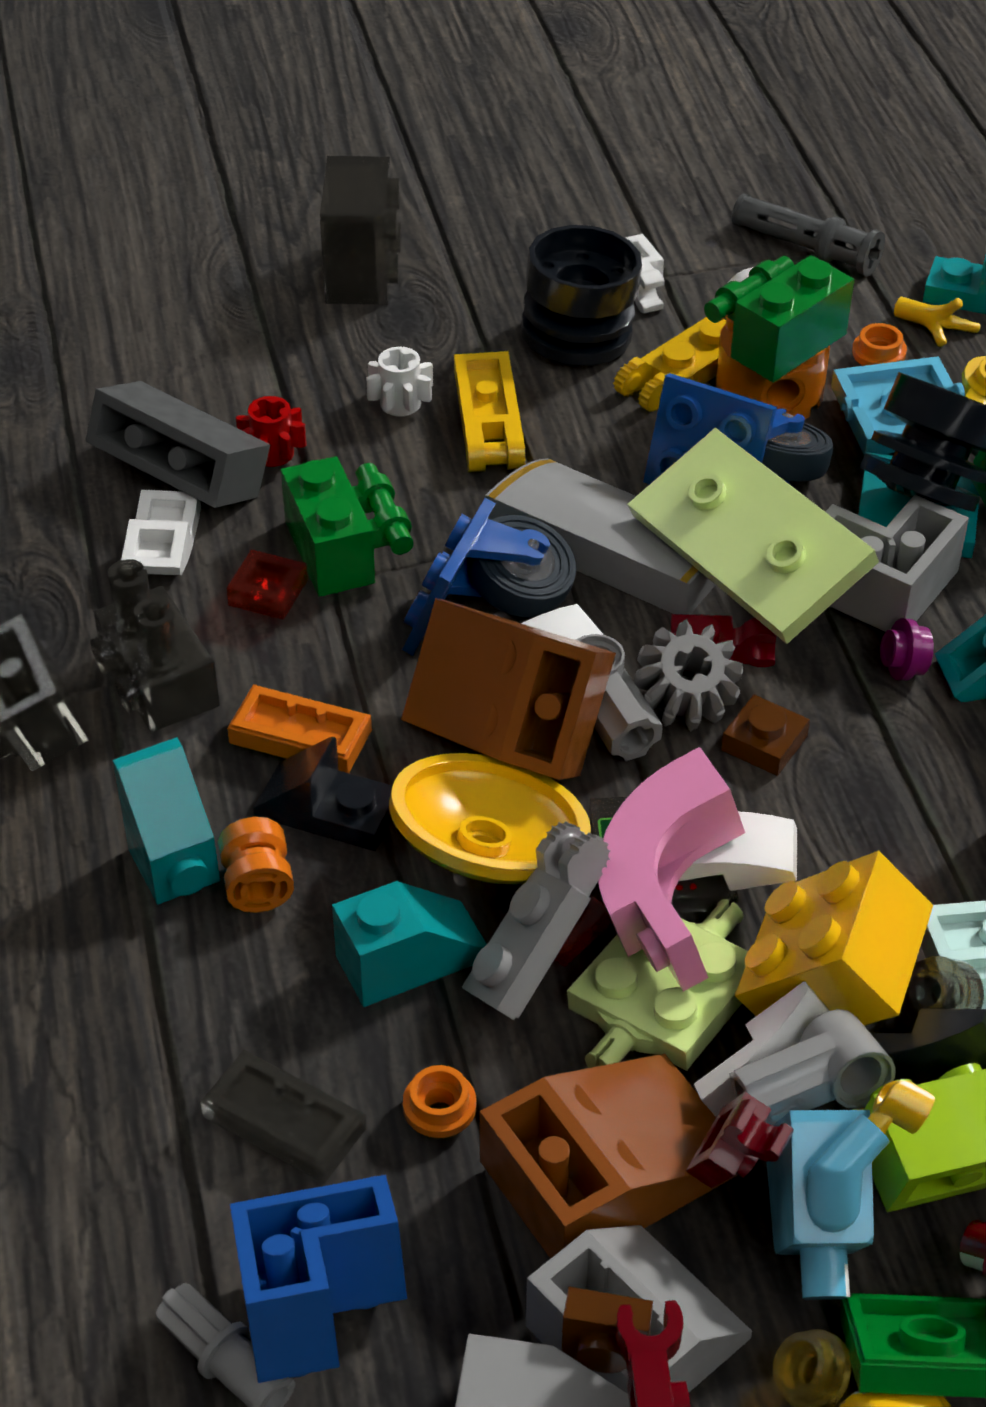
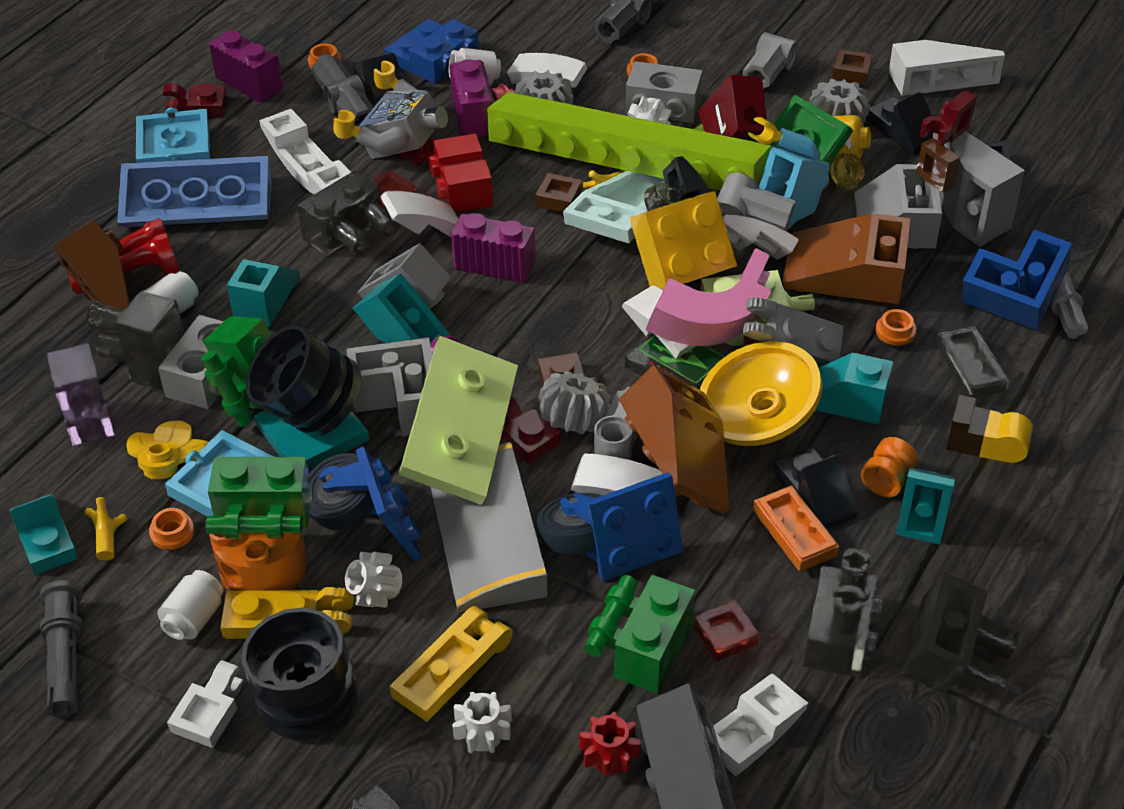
camera: 135 degrees left, 0 degrees up
dark red plate [686,1092,794,1189] -> none
none -> white gear [345,552,402,608]
none -> leg [946,395,1033,463]

